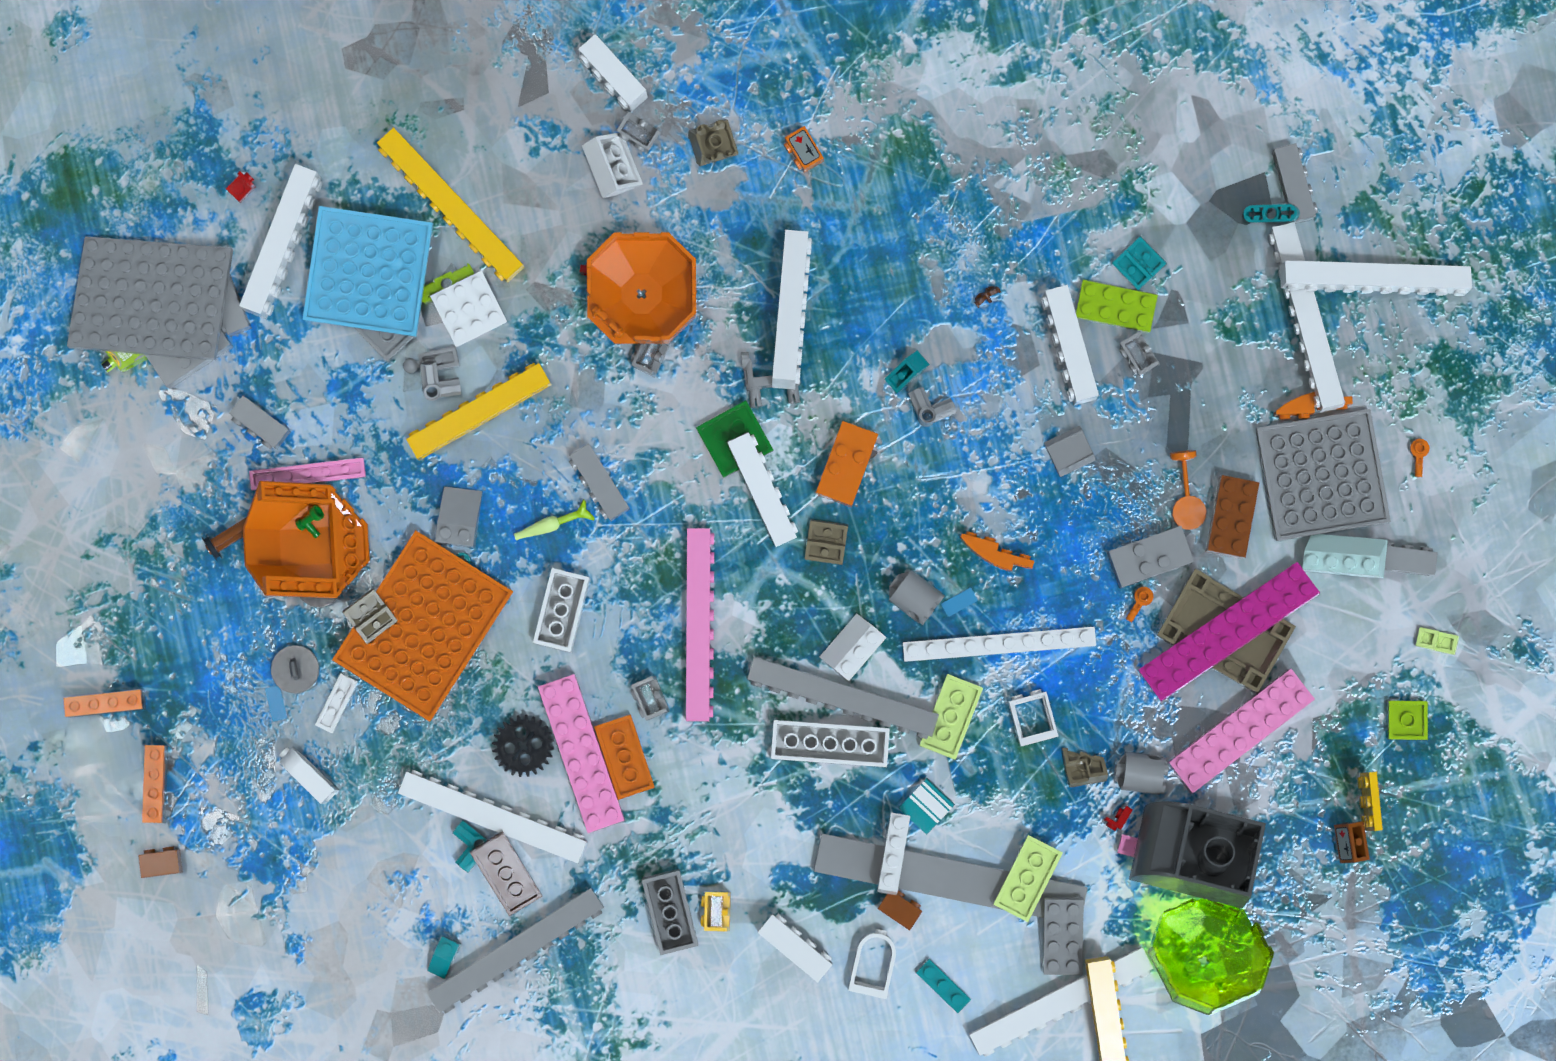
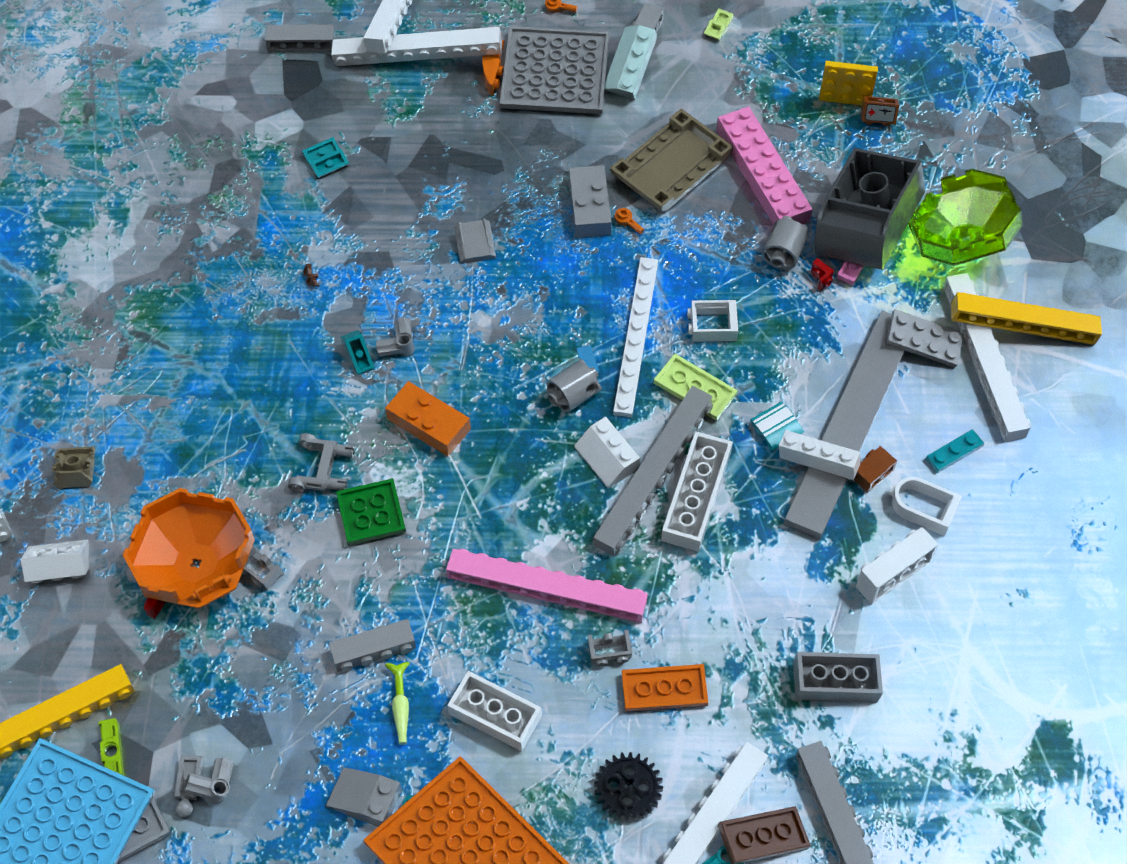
camera: 80 degrees left, 25 degrees down
yellow brick [406,363,552,461] -> none
white plate [430,270,507,347] -> none
bright pink brick [538,674,626,833] -> none
window [616,111,661,152] -> none
yellow window [701,892,731,932] -> none
white brick [727,432,798,547] -> none
white brick [772,230,812,390] -> none
brick [784,126,824,173] -> none
dark tan slope [805,519,848,565] -> none
orange slope [960,531,1034,572] -> none
yellowish green plate [993,835,1063,922] -> none
white brick [1041,285,1099,406] -> none
dark tan slope [1062,748,1108,788] -> none
lime plate [1076,280,1158,333] -> none
light grey window [1119,331,1160,376] -> none
dark pink plate [1138,562,1320,702] -> none
orange piece [1170,450,1207,530] -> none
dark orange brick [1205,475,1260,559] -> none
teal beam [1243,204,1300,223] -> none
lime plate [1388,701,1428,740] -> none

